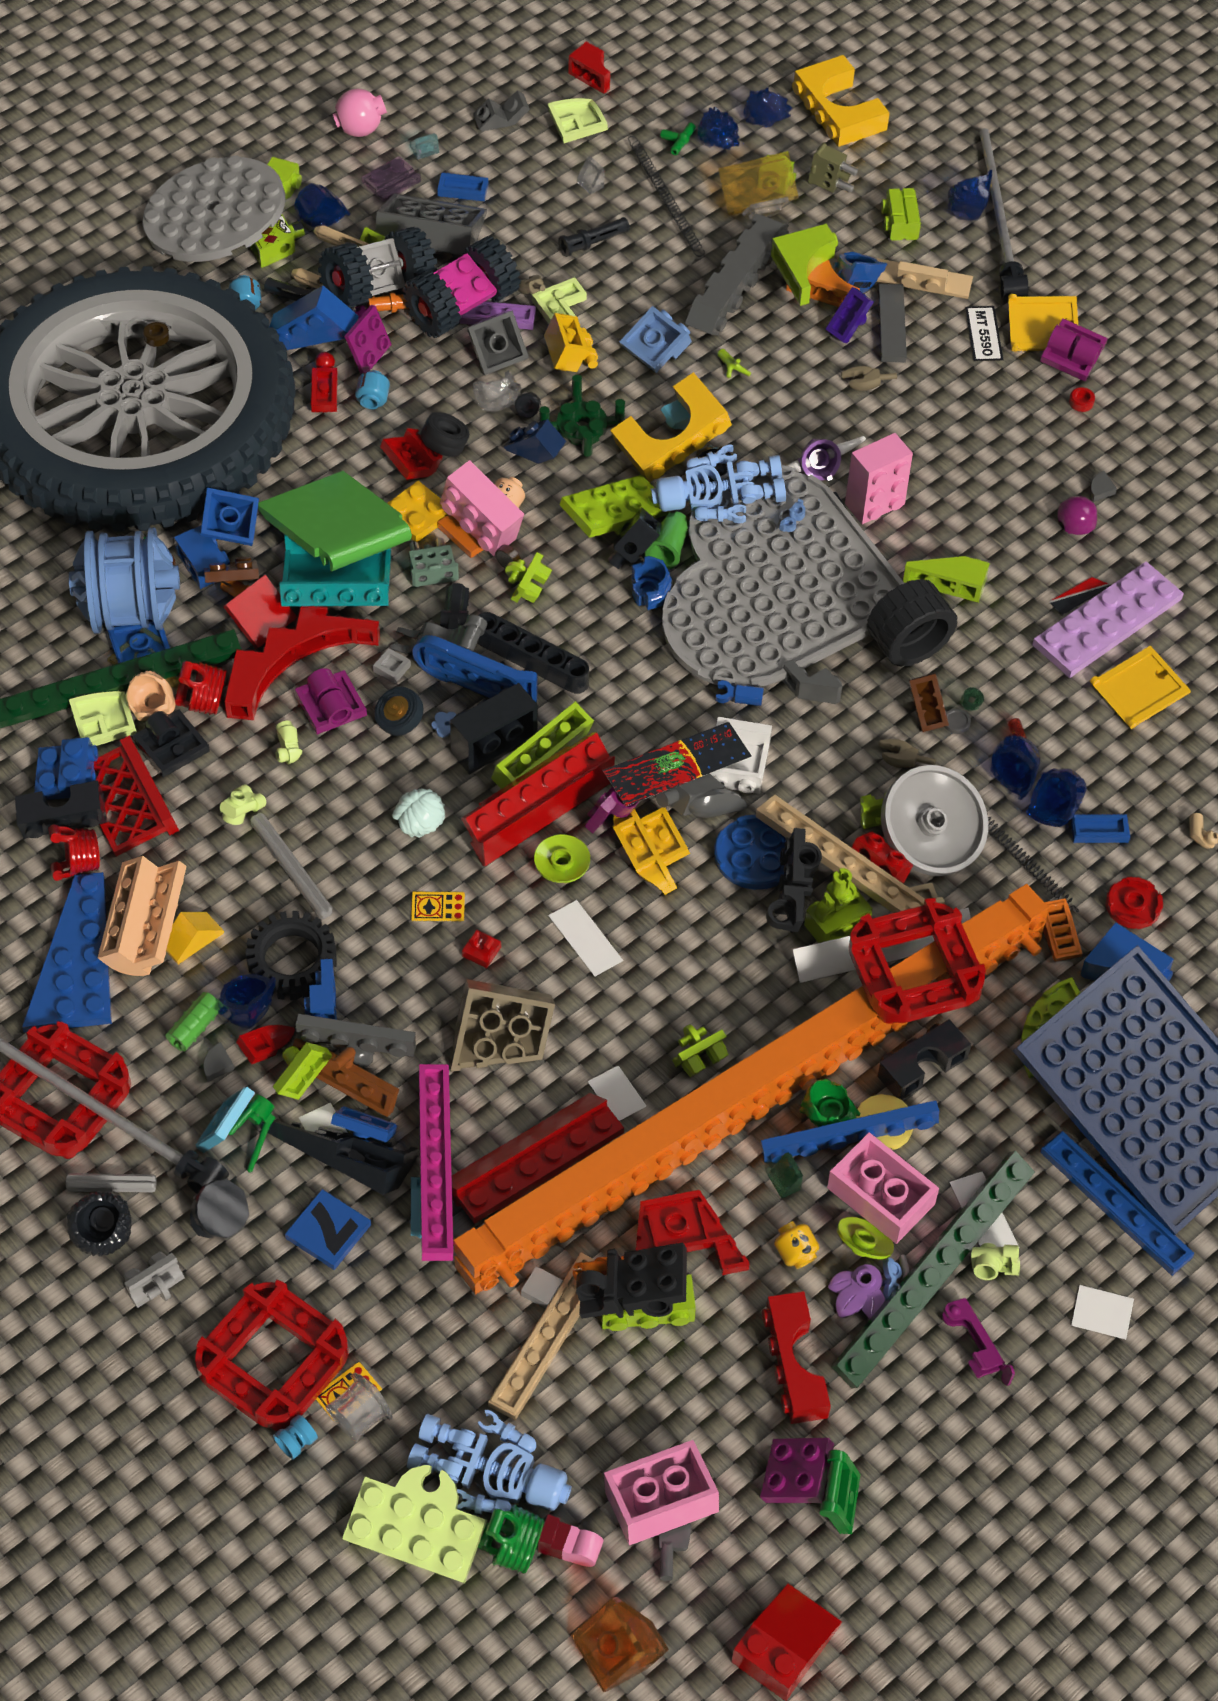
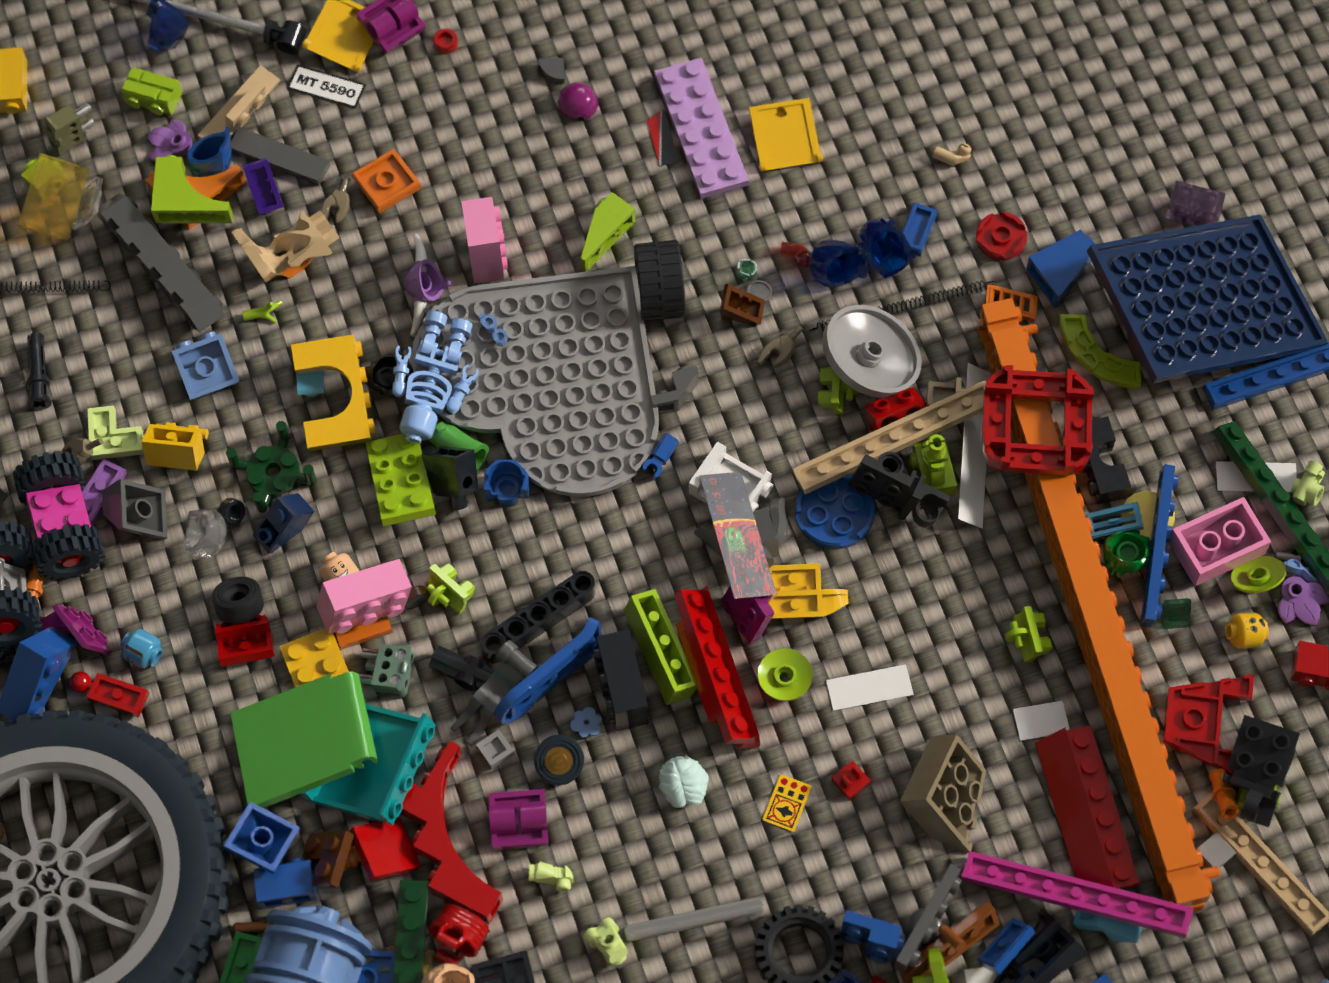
camera: 65 degrees left, 10 degrees up
none -> medium lavender plate [148,120,192,162]
none -> tan hips [232,211,340,282]
none -> orange plate [351,148,422,214]
none -> dark azure tile [1085,502,1144,541]

